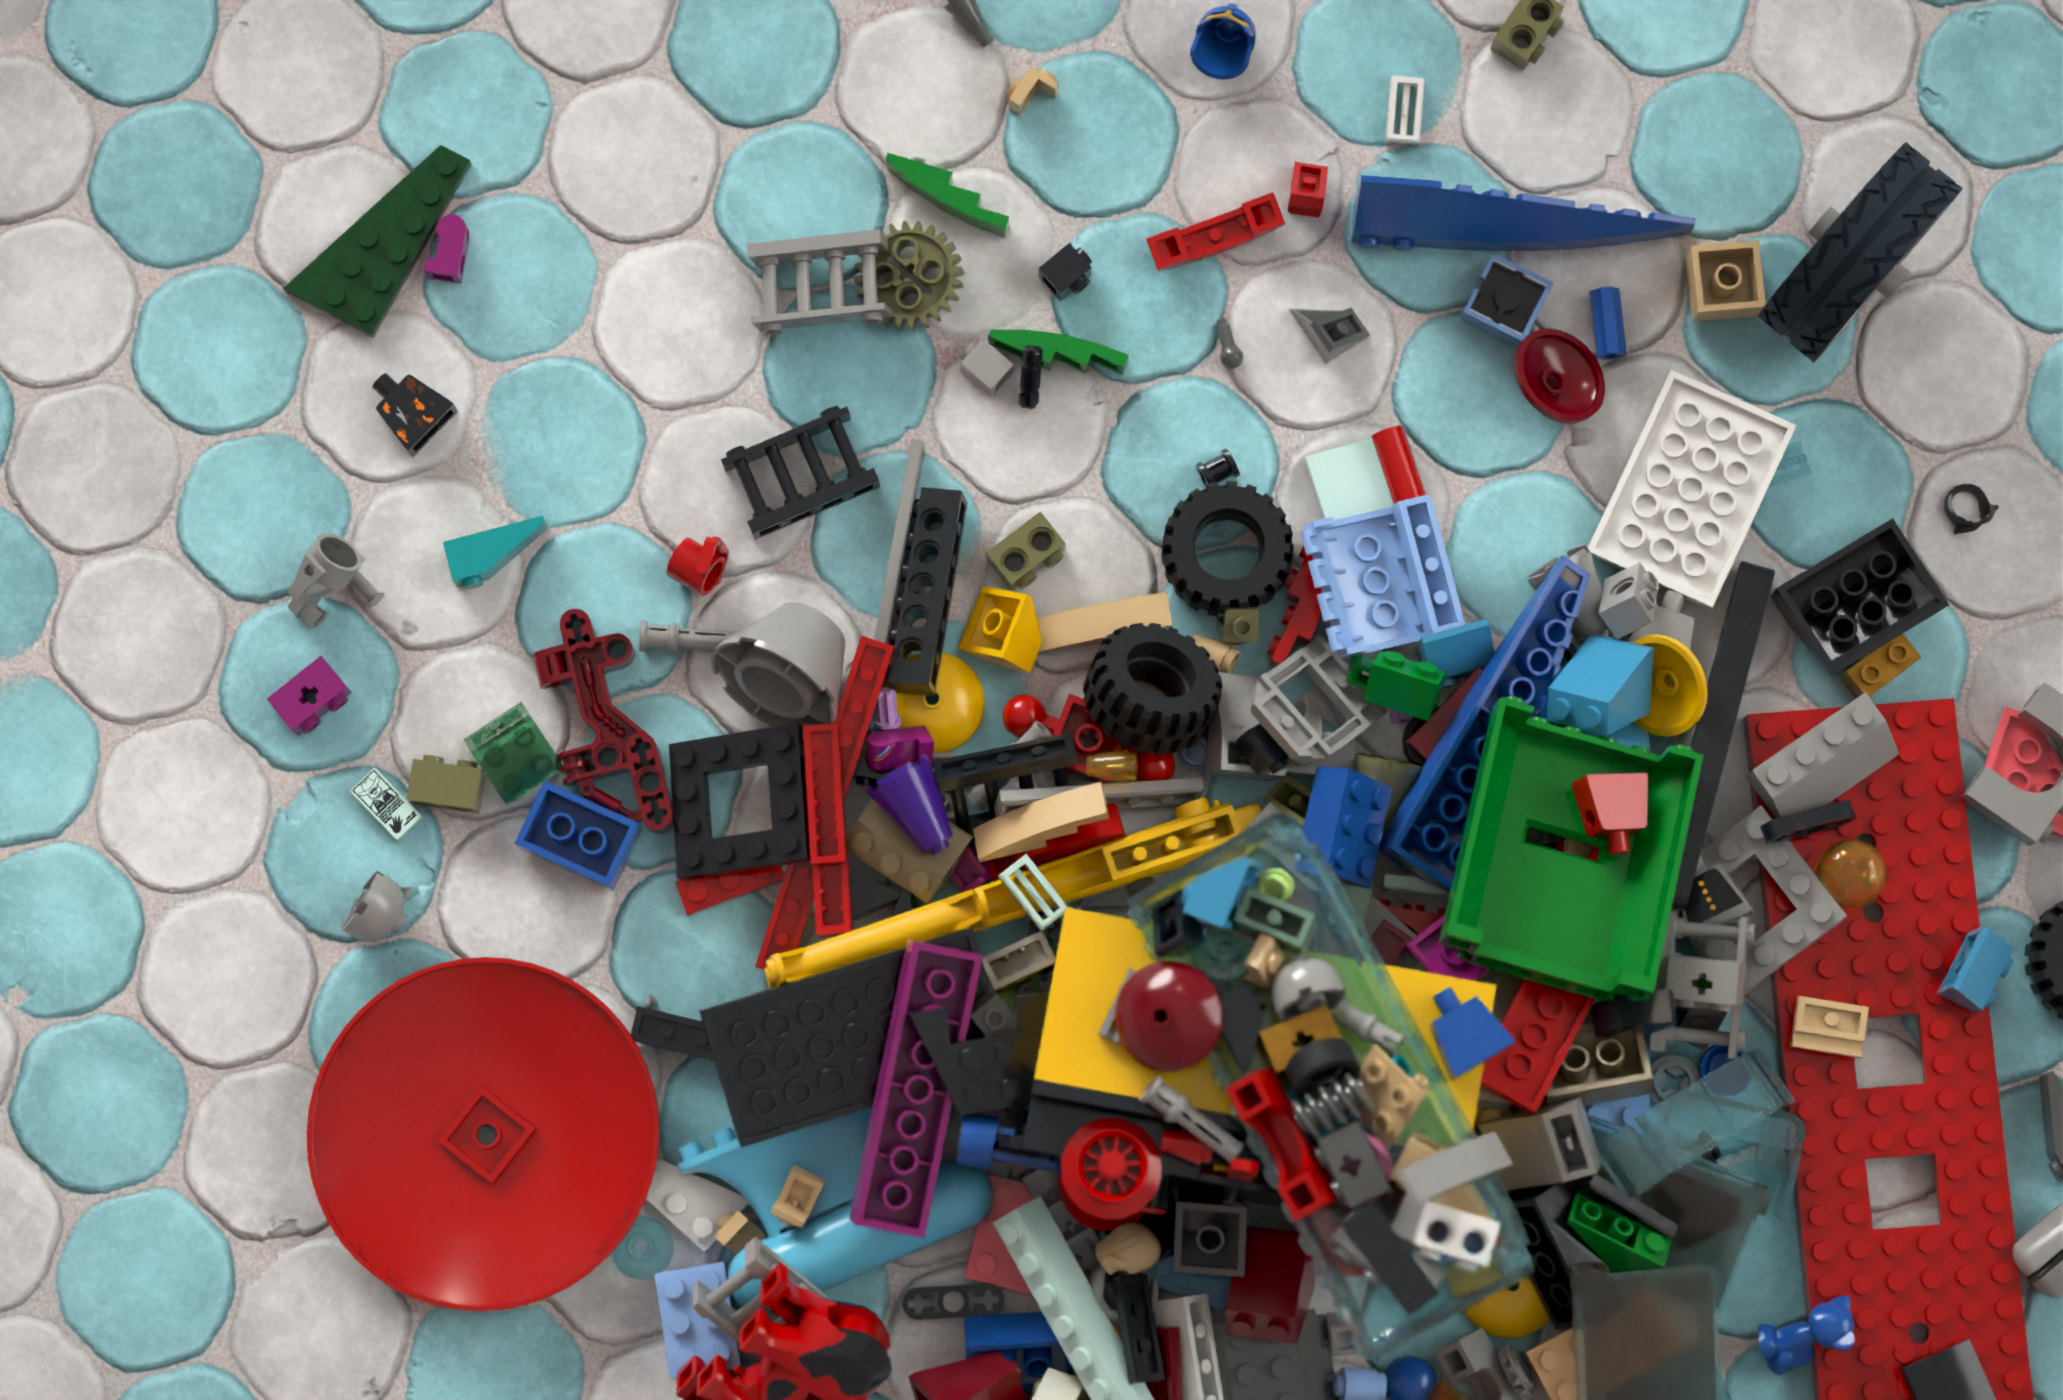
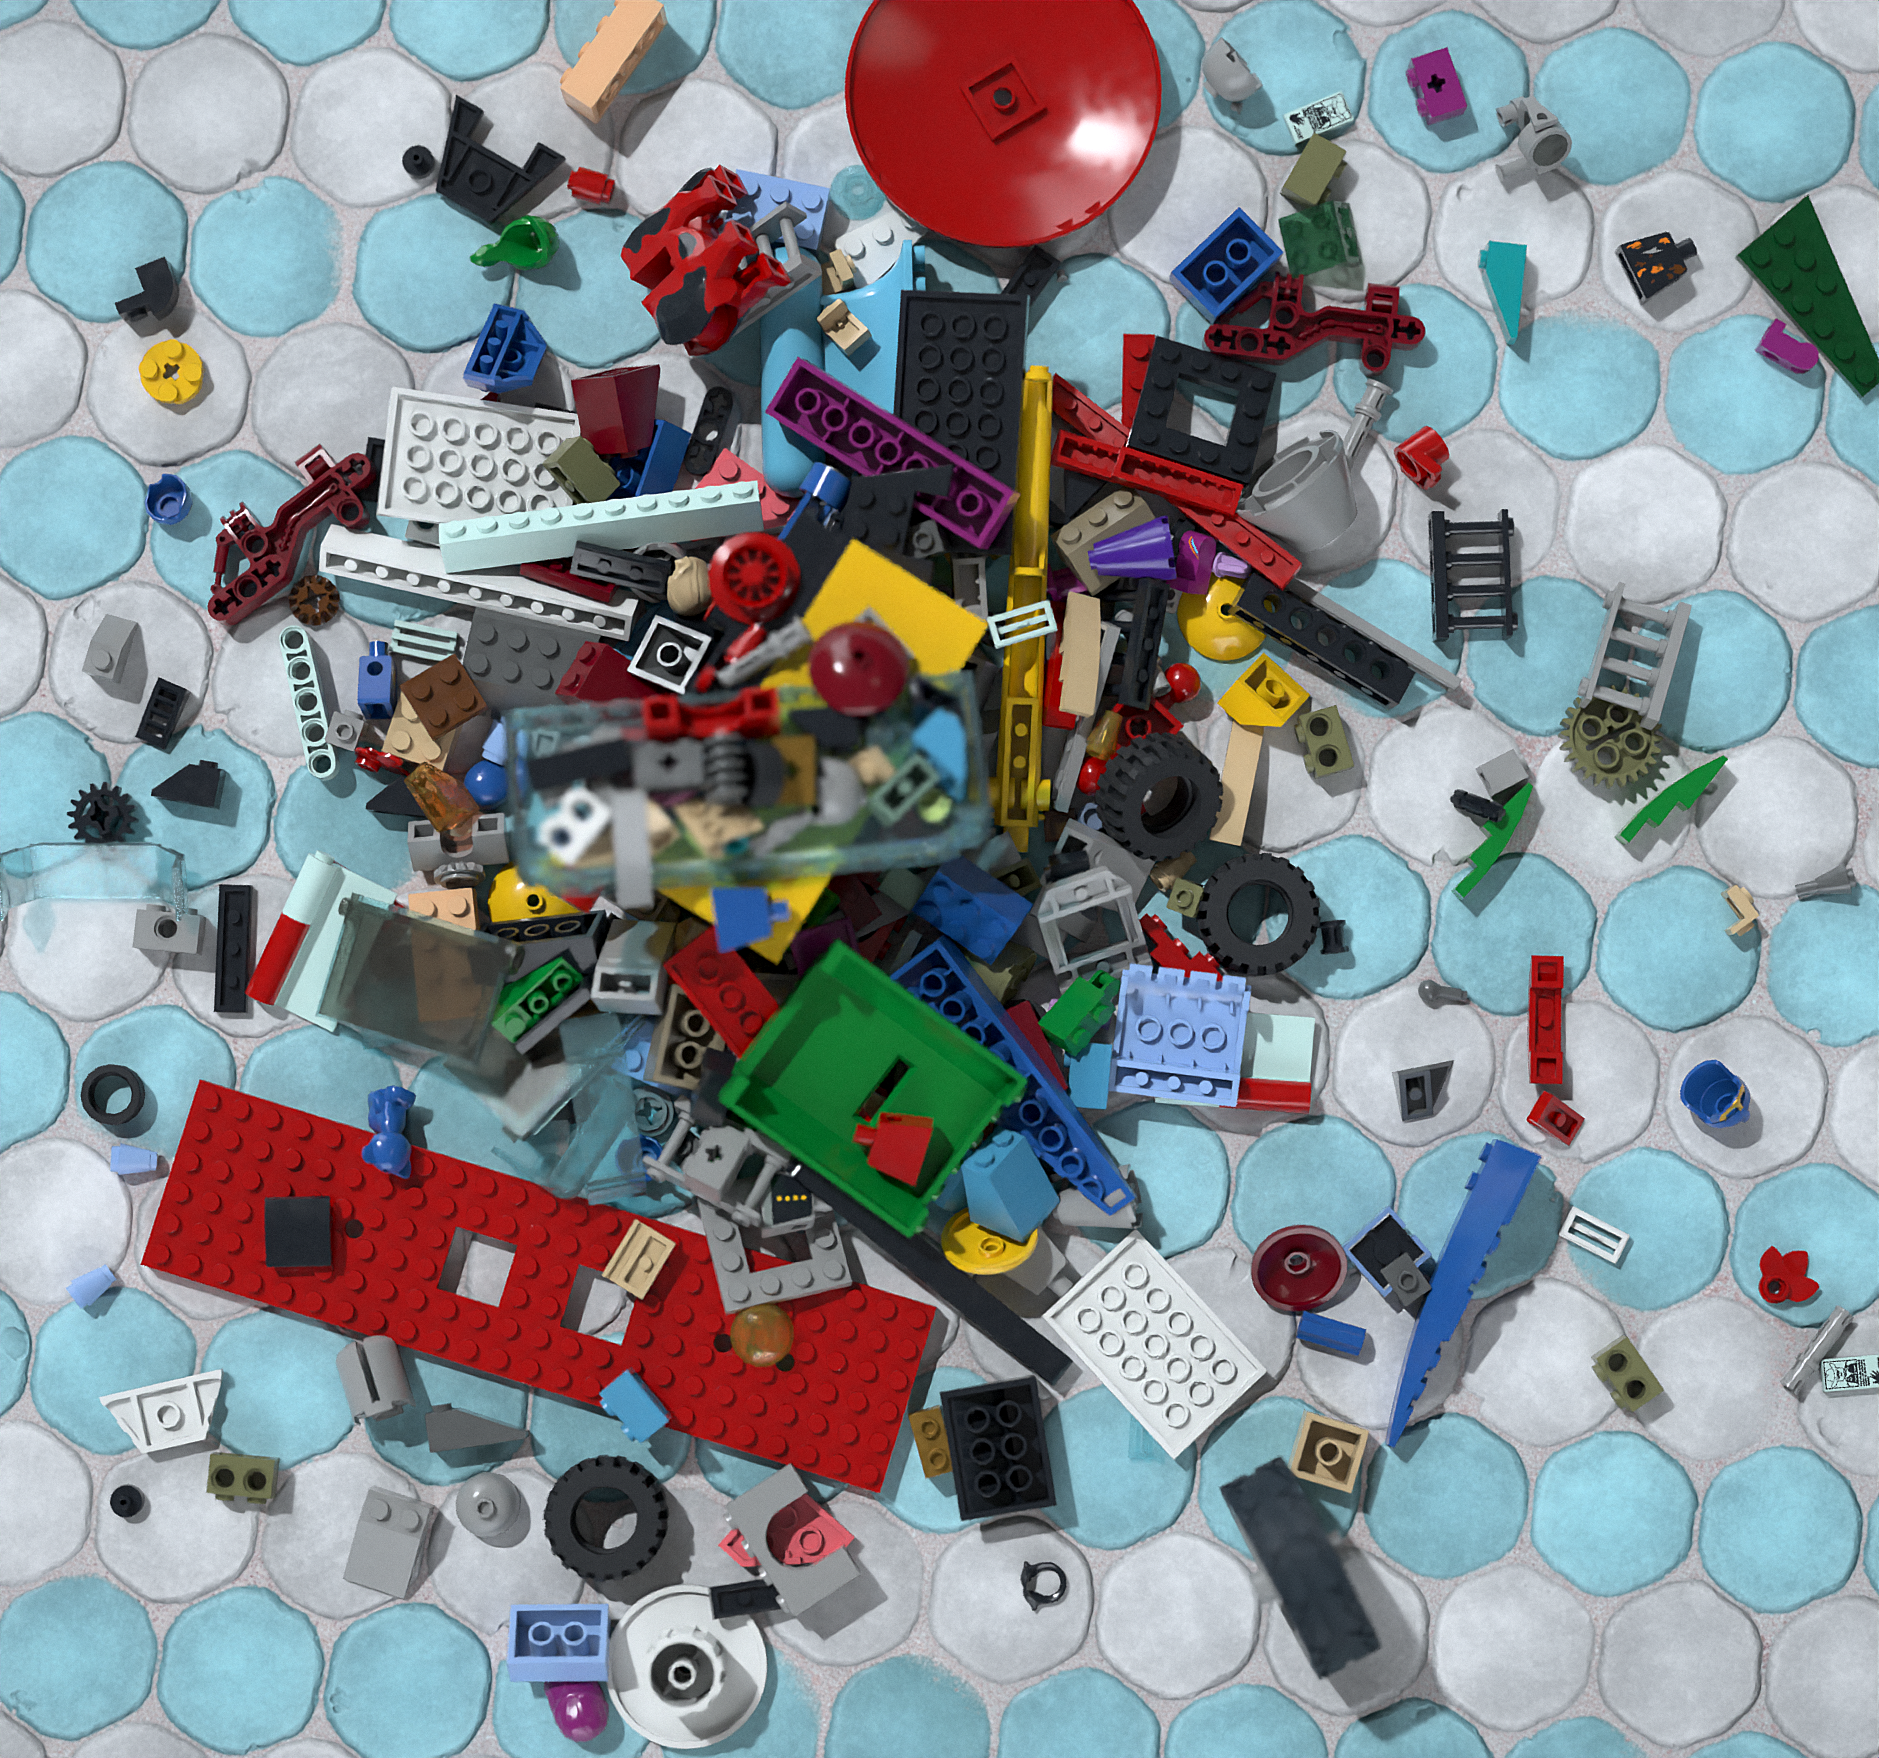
camera: 110 degrees right, 5 degrees up
black brick [1038,242,1092,302] -> none
light grey brick [1599,562,1659,640] -> none
light grey slope [1746,692,1899,818] -> none
black beam [1760,800,1857,845] -> none
none -> reddish brown tile [1043,808,1076,843]
none -> dark grey bracket [1380,1253,1431,1307]

